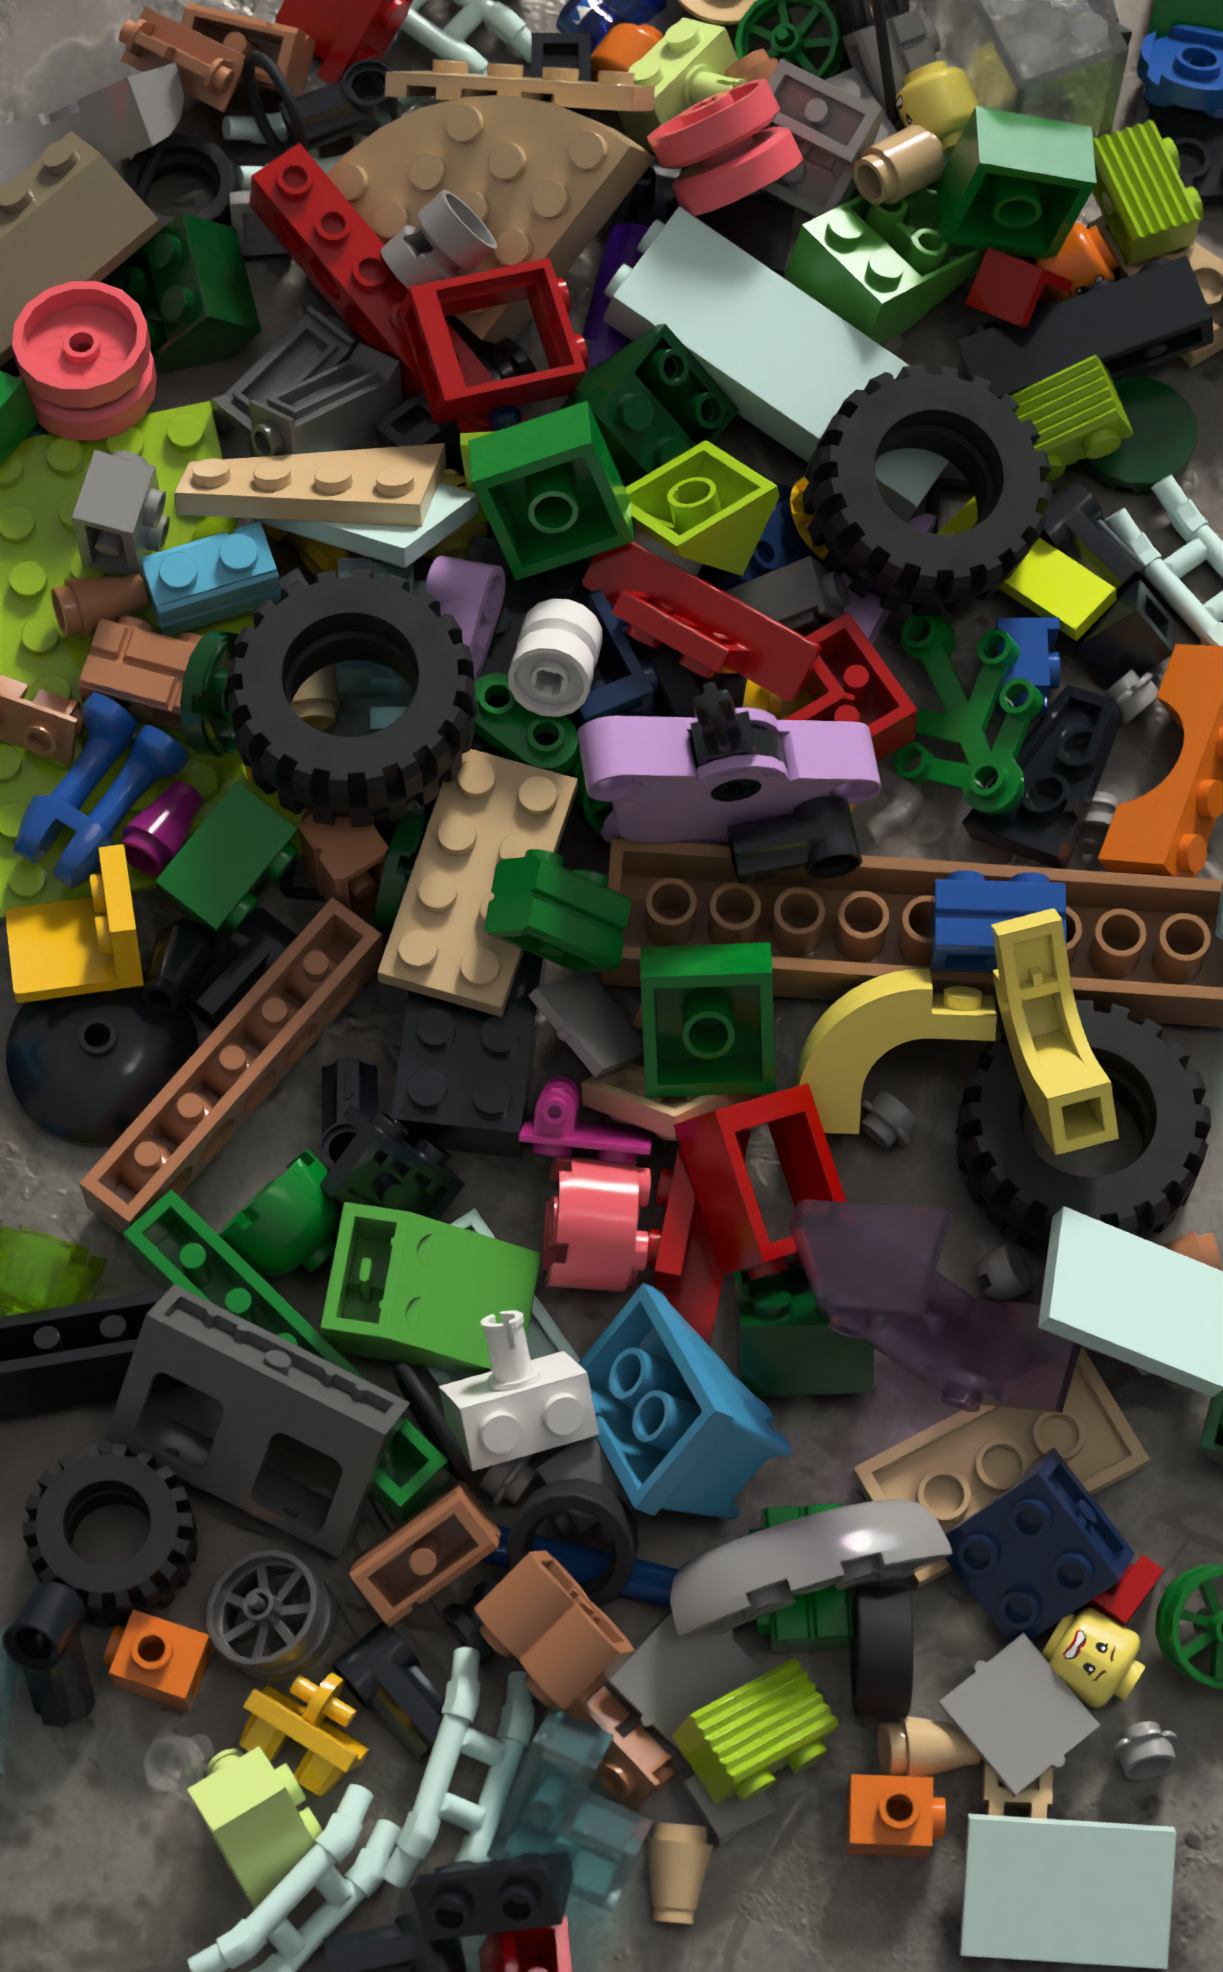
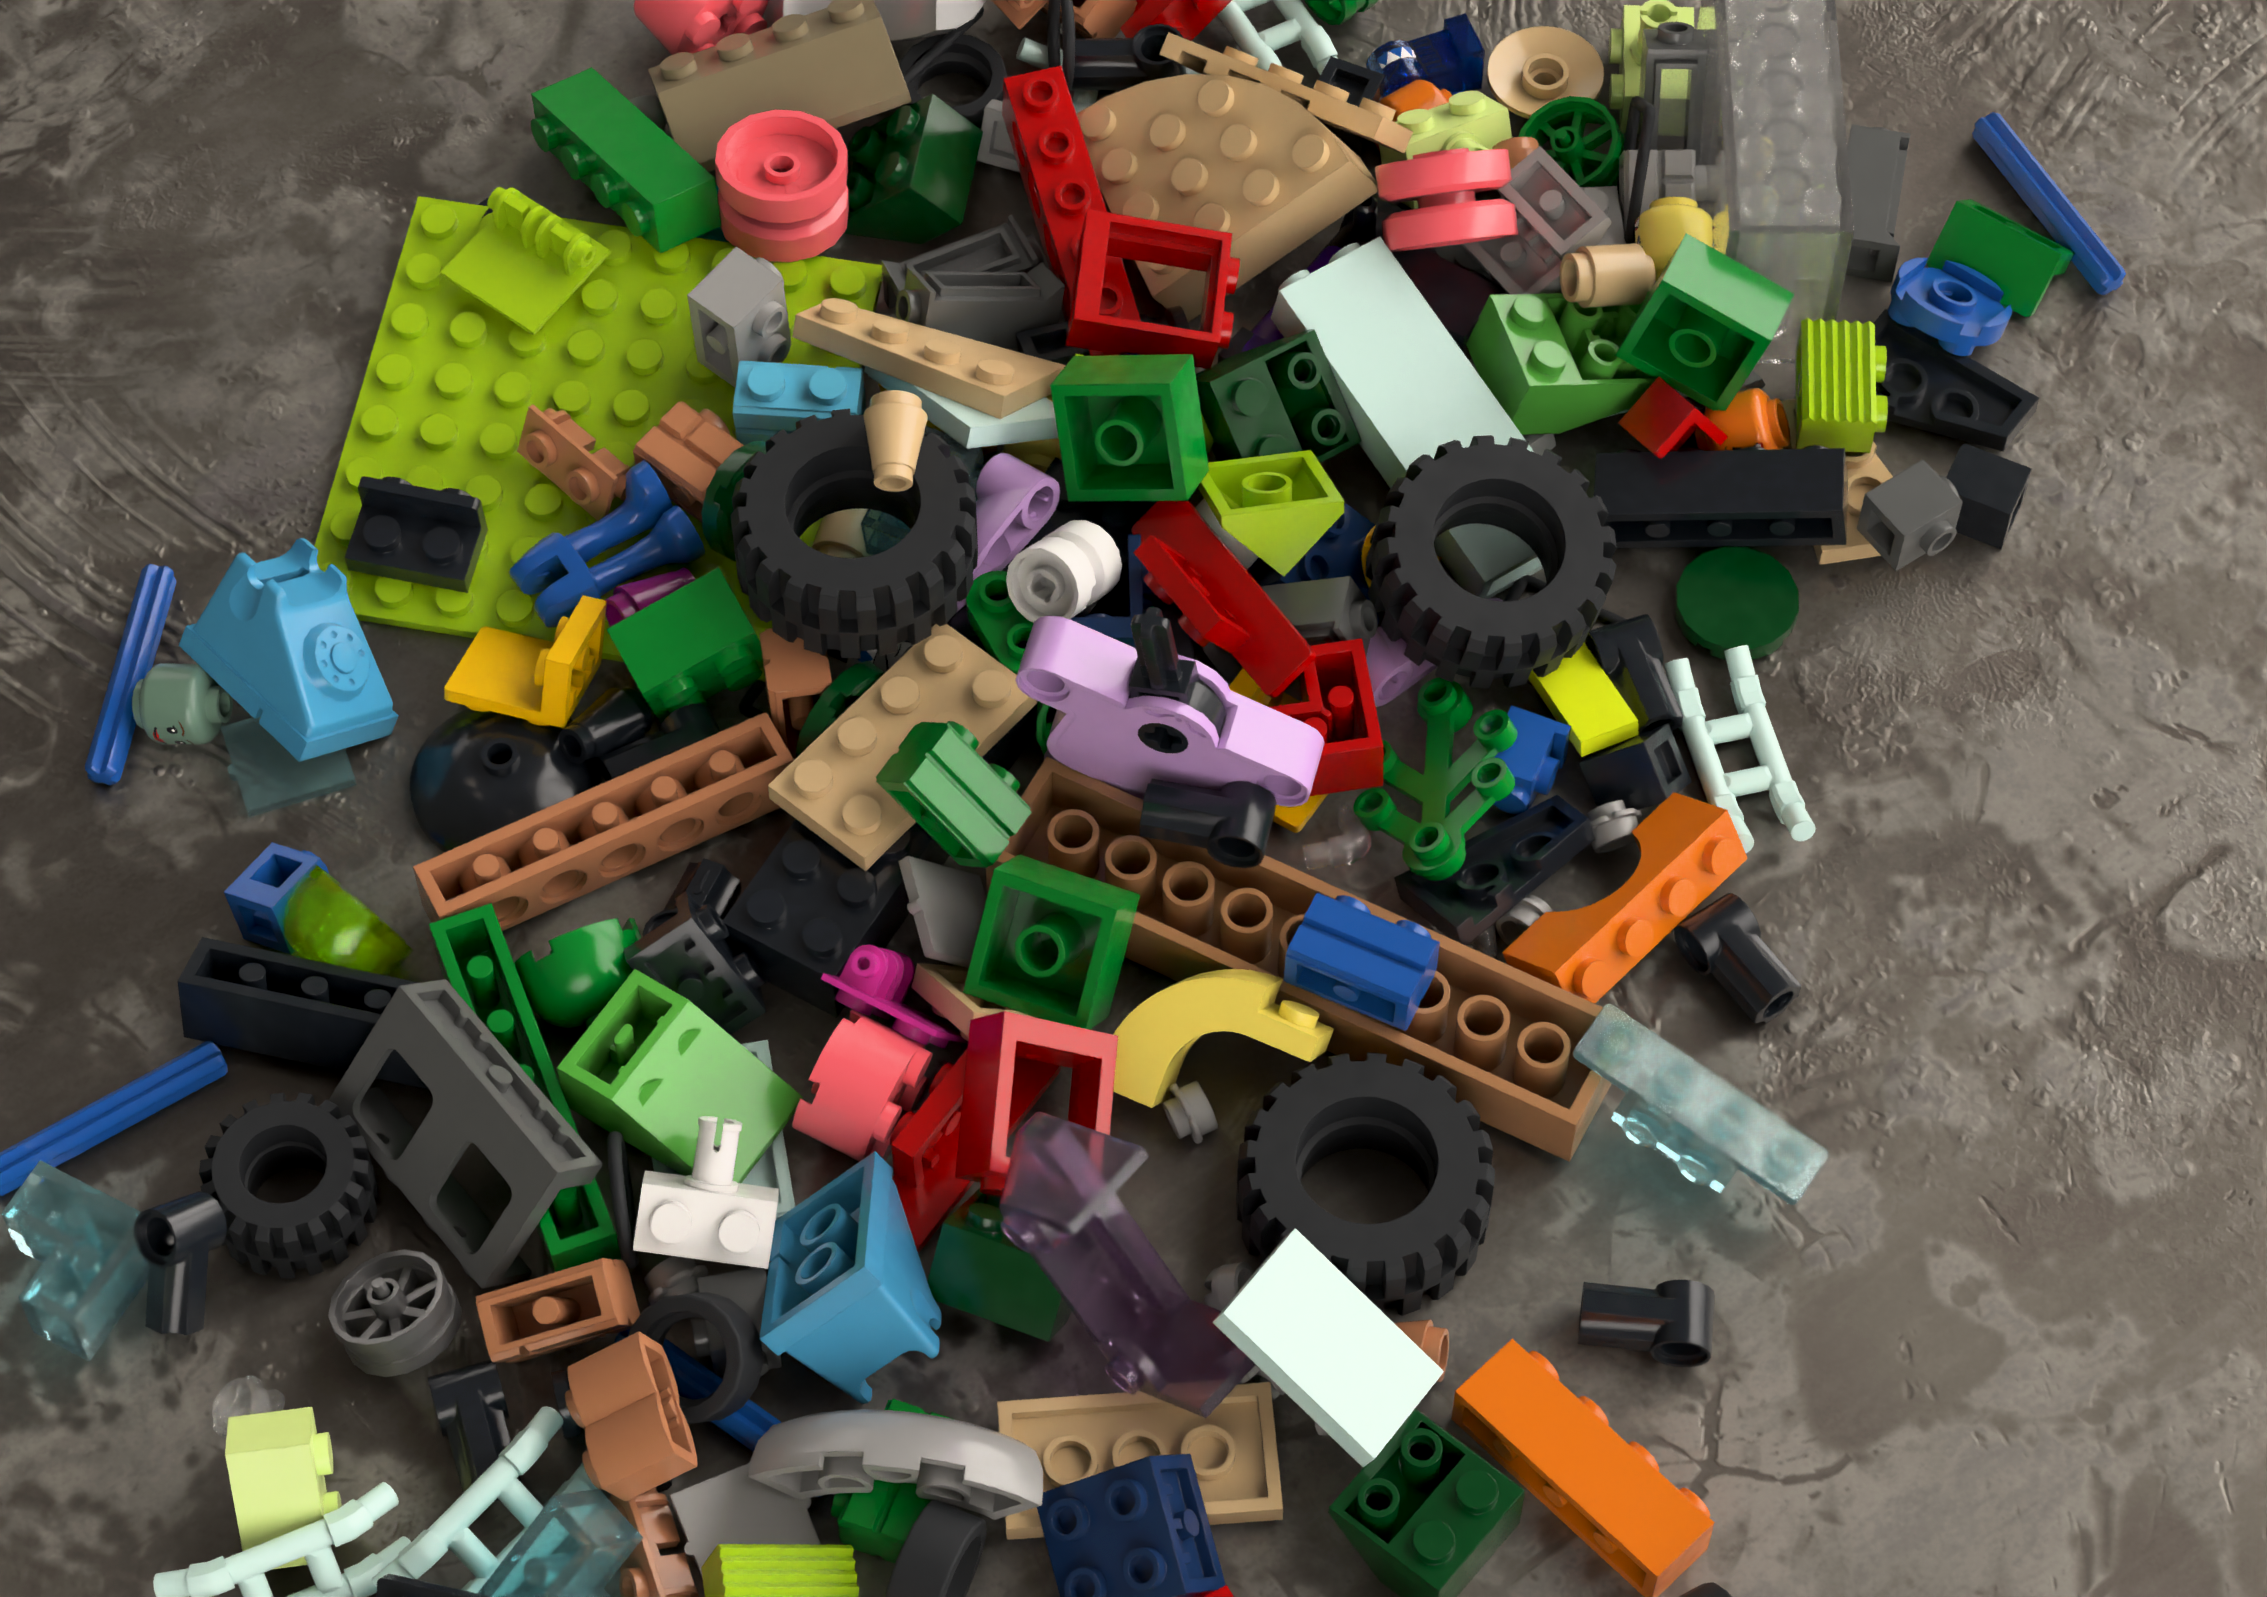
camera: 25 degrees right, 10 degrees down
nougat cone [51,573,148,639] -> none
orange brick [104,1609,214,1713] -> none
yellow hips [239,1672,371,1796] -> none
light grey wheel [380,189,498,289] -> none
light yellow arch [991,908,1119,1155] -> none
lime brick [1010,355,1133,483] -> none
none -> tan cone [863,390,928,492]

